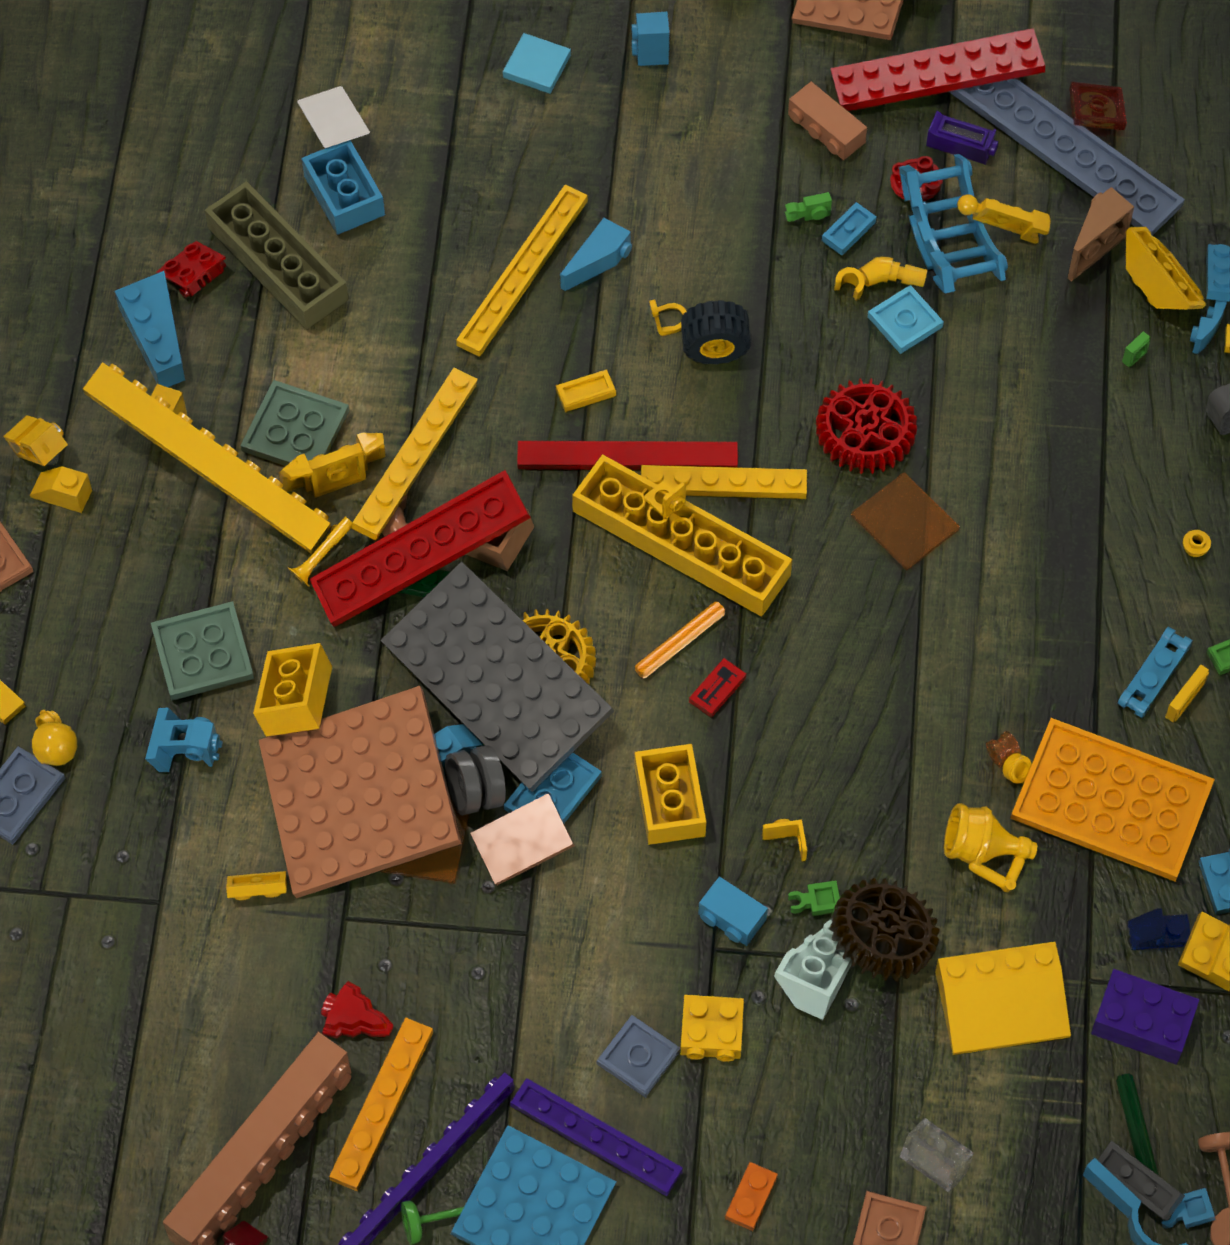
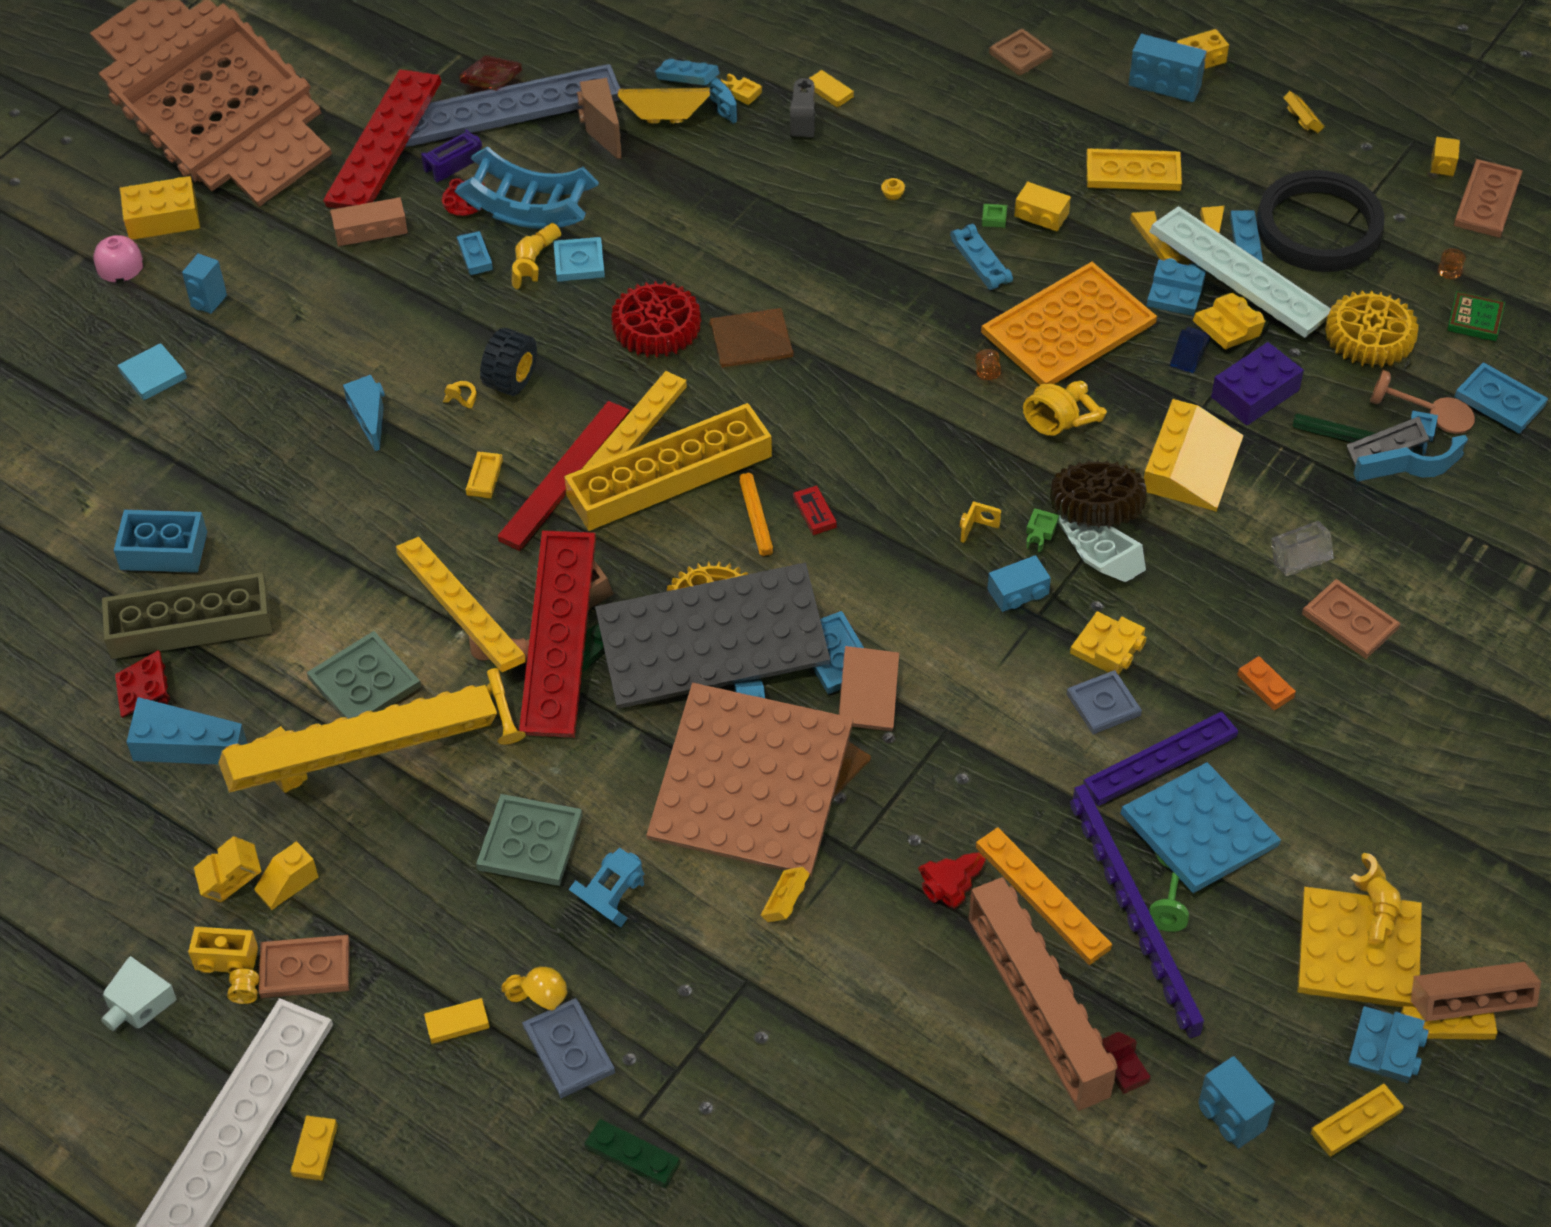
camera: 60 degrees left, 10 degrees down
yellow brick [253,643,332,737] -> none
yellow piece [279,433,386,498] -> none
white sticker [297,86,370,148] -> none
dark grey wheel [445,745,506,816] -> none
yellow plate [456,185,588,357] -> none
yellow brick [634,744,706,845] -> none
yellow bracket [644,481,686,519] -> none
bright green plate [785,192,832,222] -> none
yellow plate [957,194,1050,243] -> none
yellow tile [1003,753,1032,784] -> none
bright green tile [1122,331,1150,367] -> none
yellow tile [1165,665,1209,723] -> none

